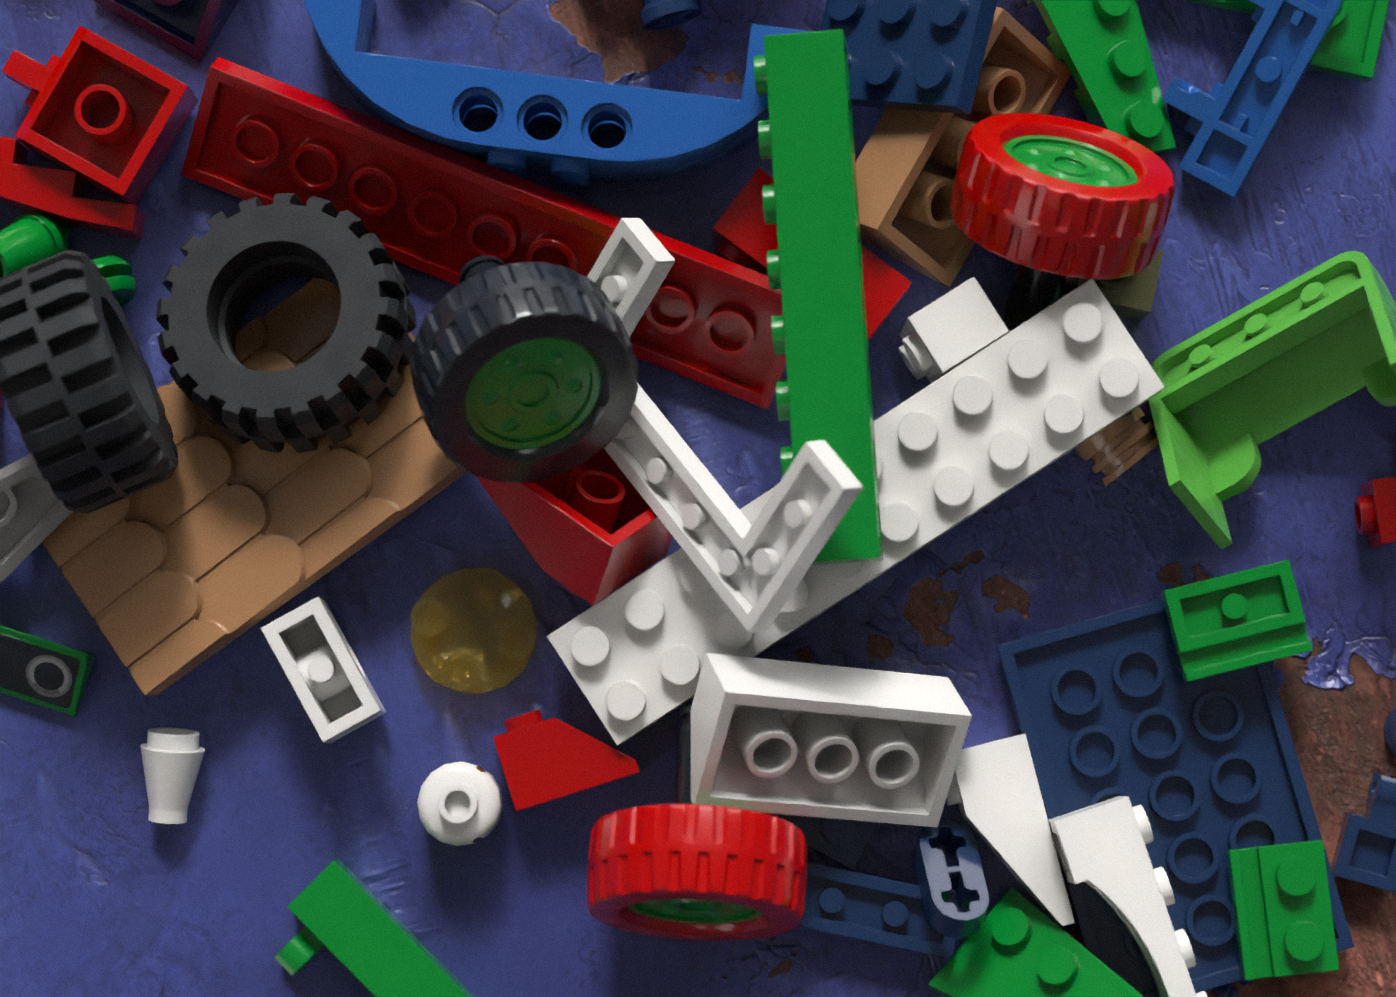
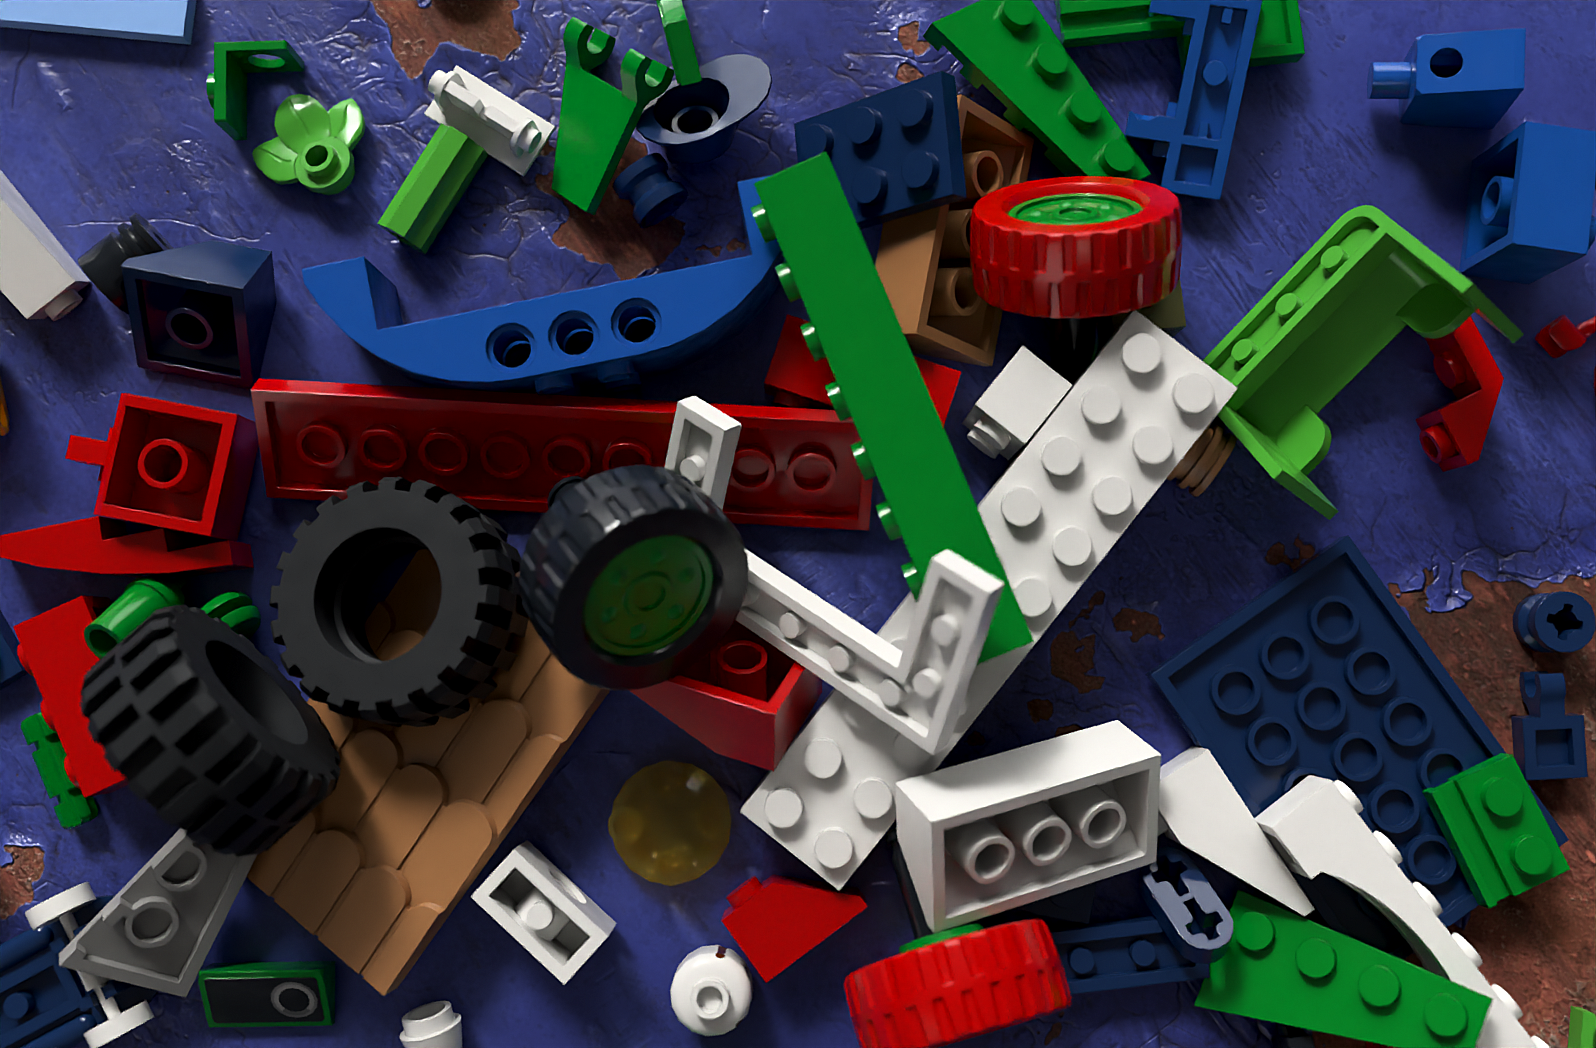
camera: 15 degrees left, 0 degrees up
green plate [1161,559,1313,683] -> none

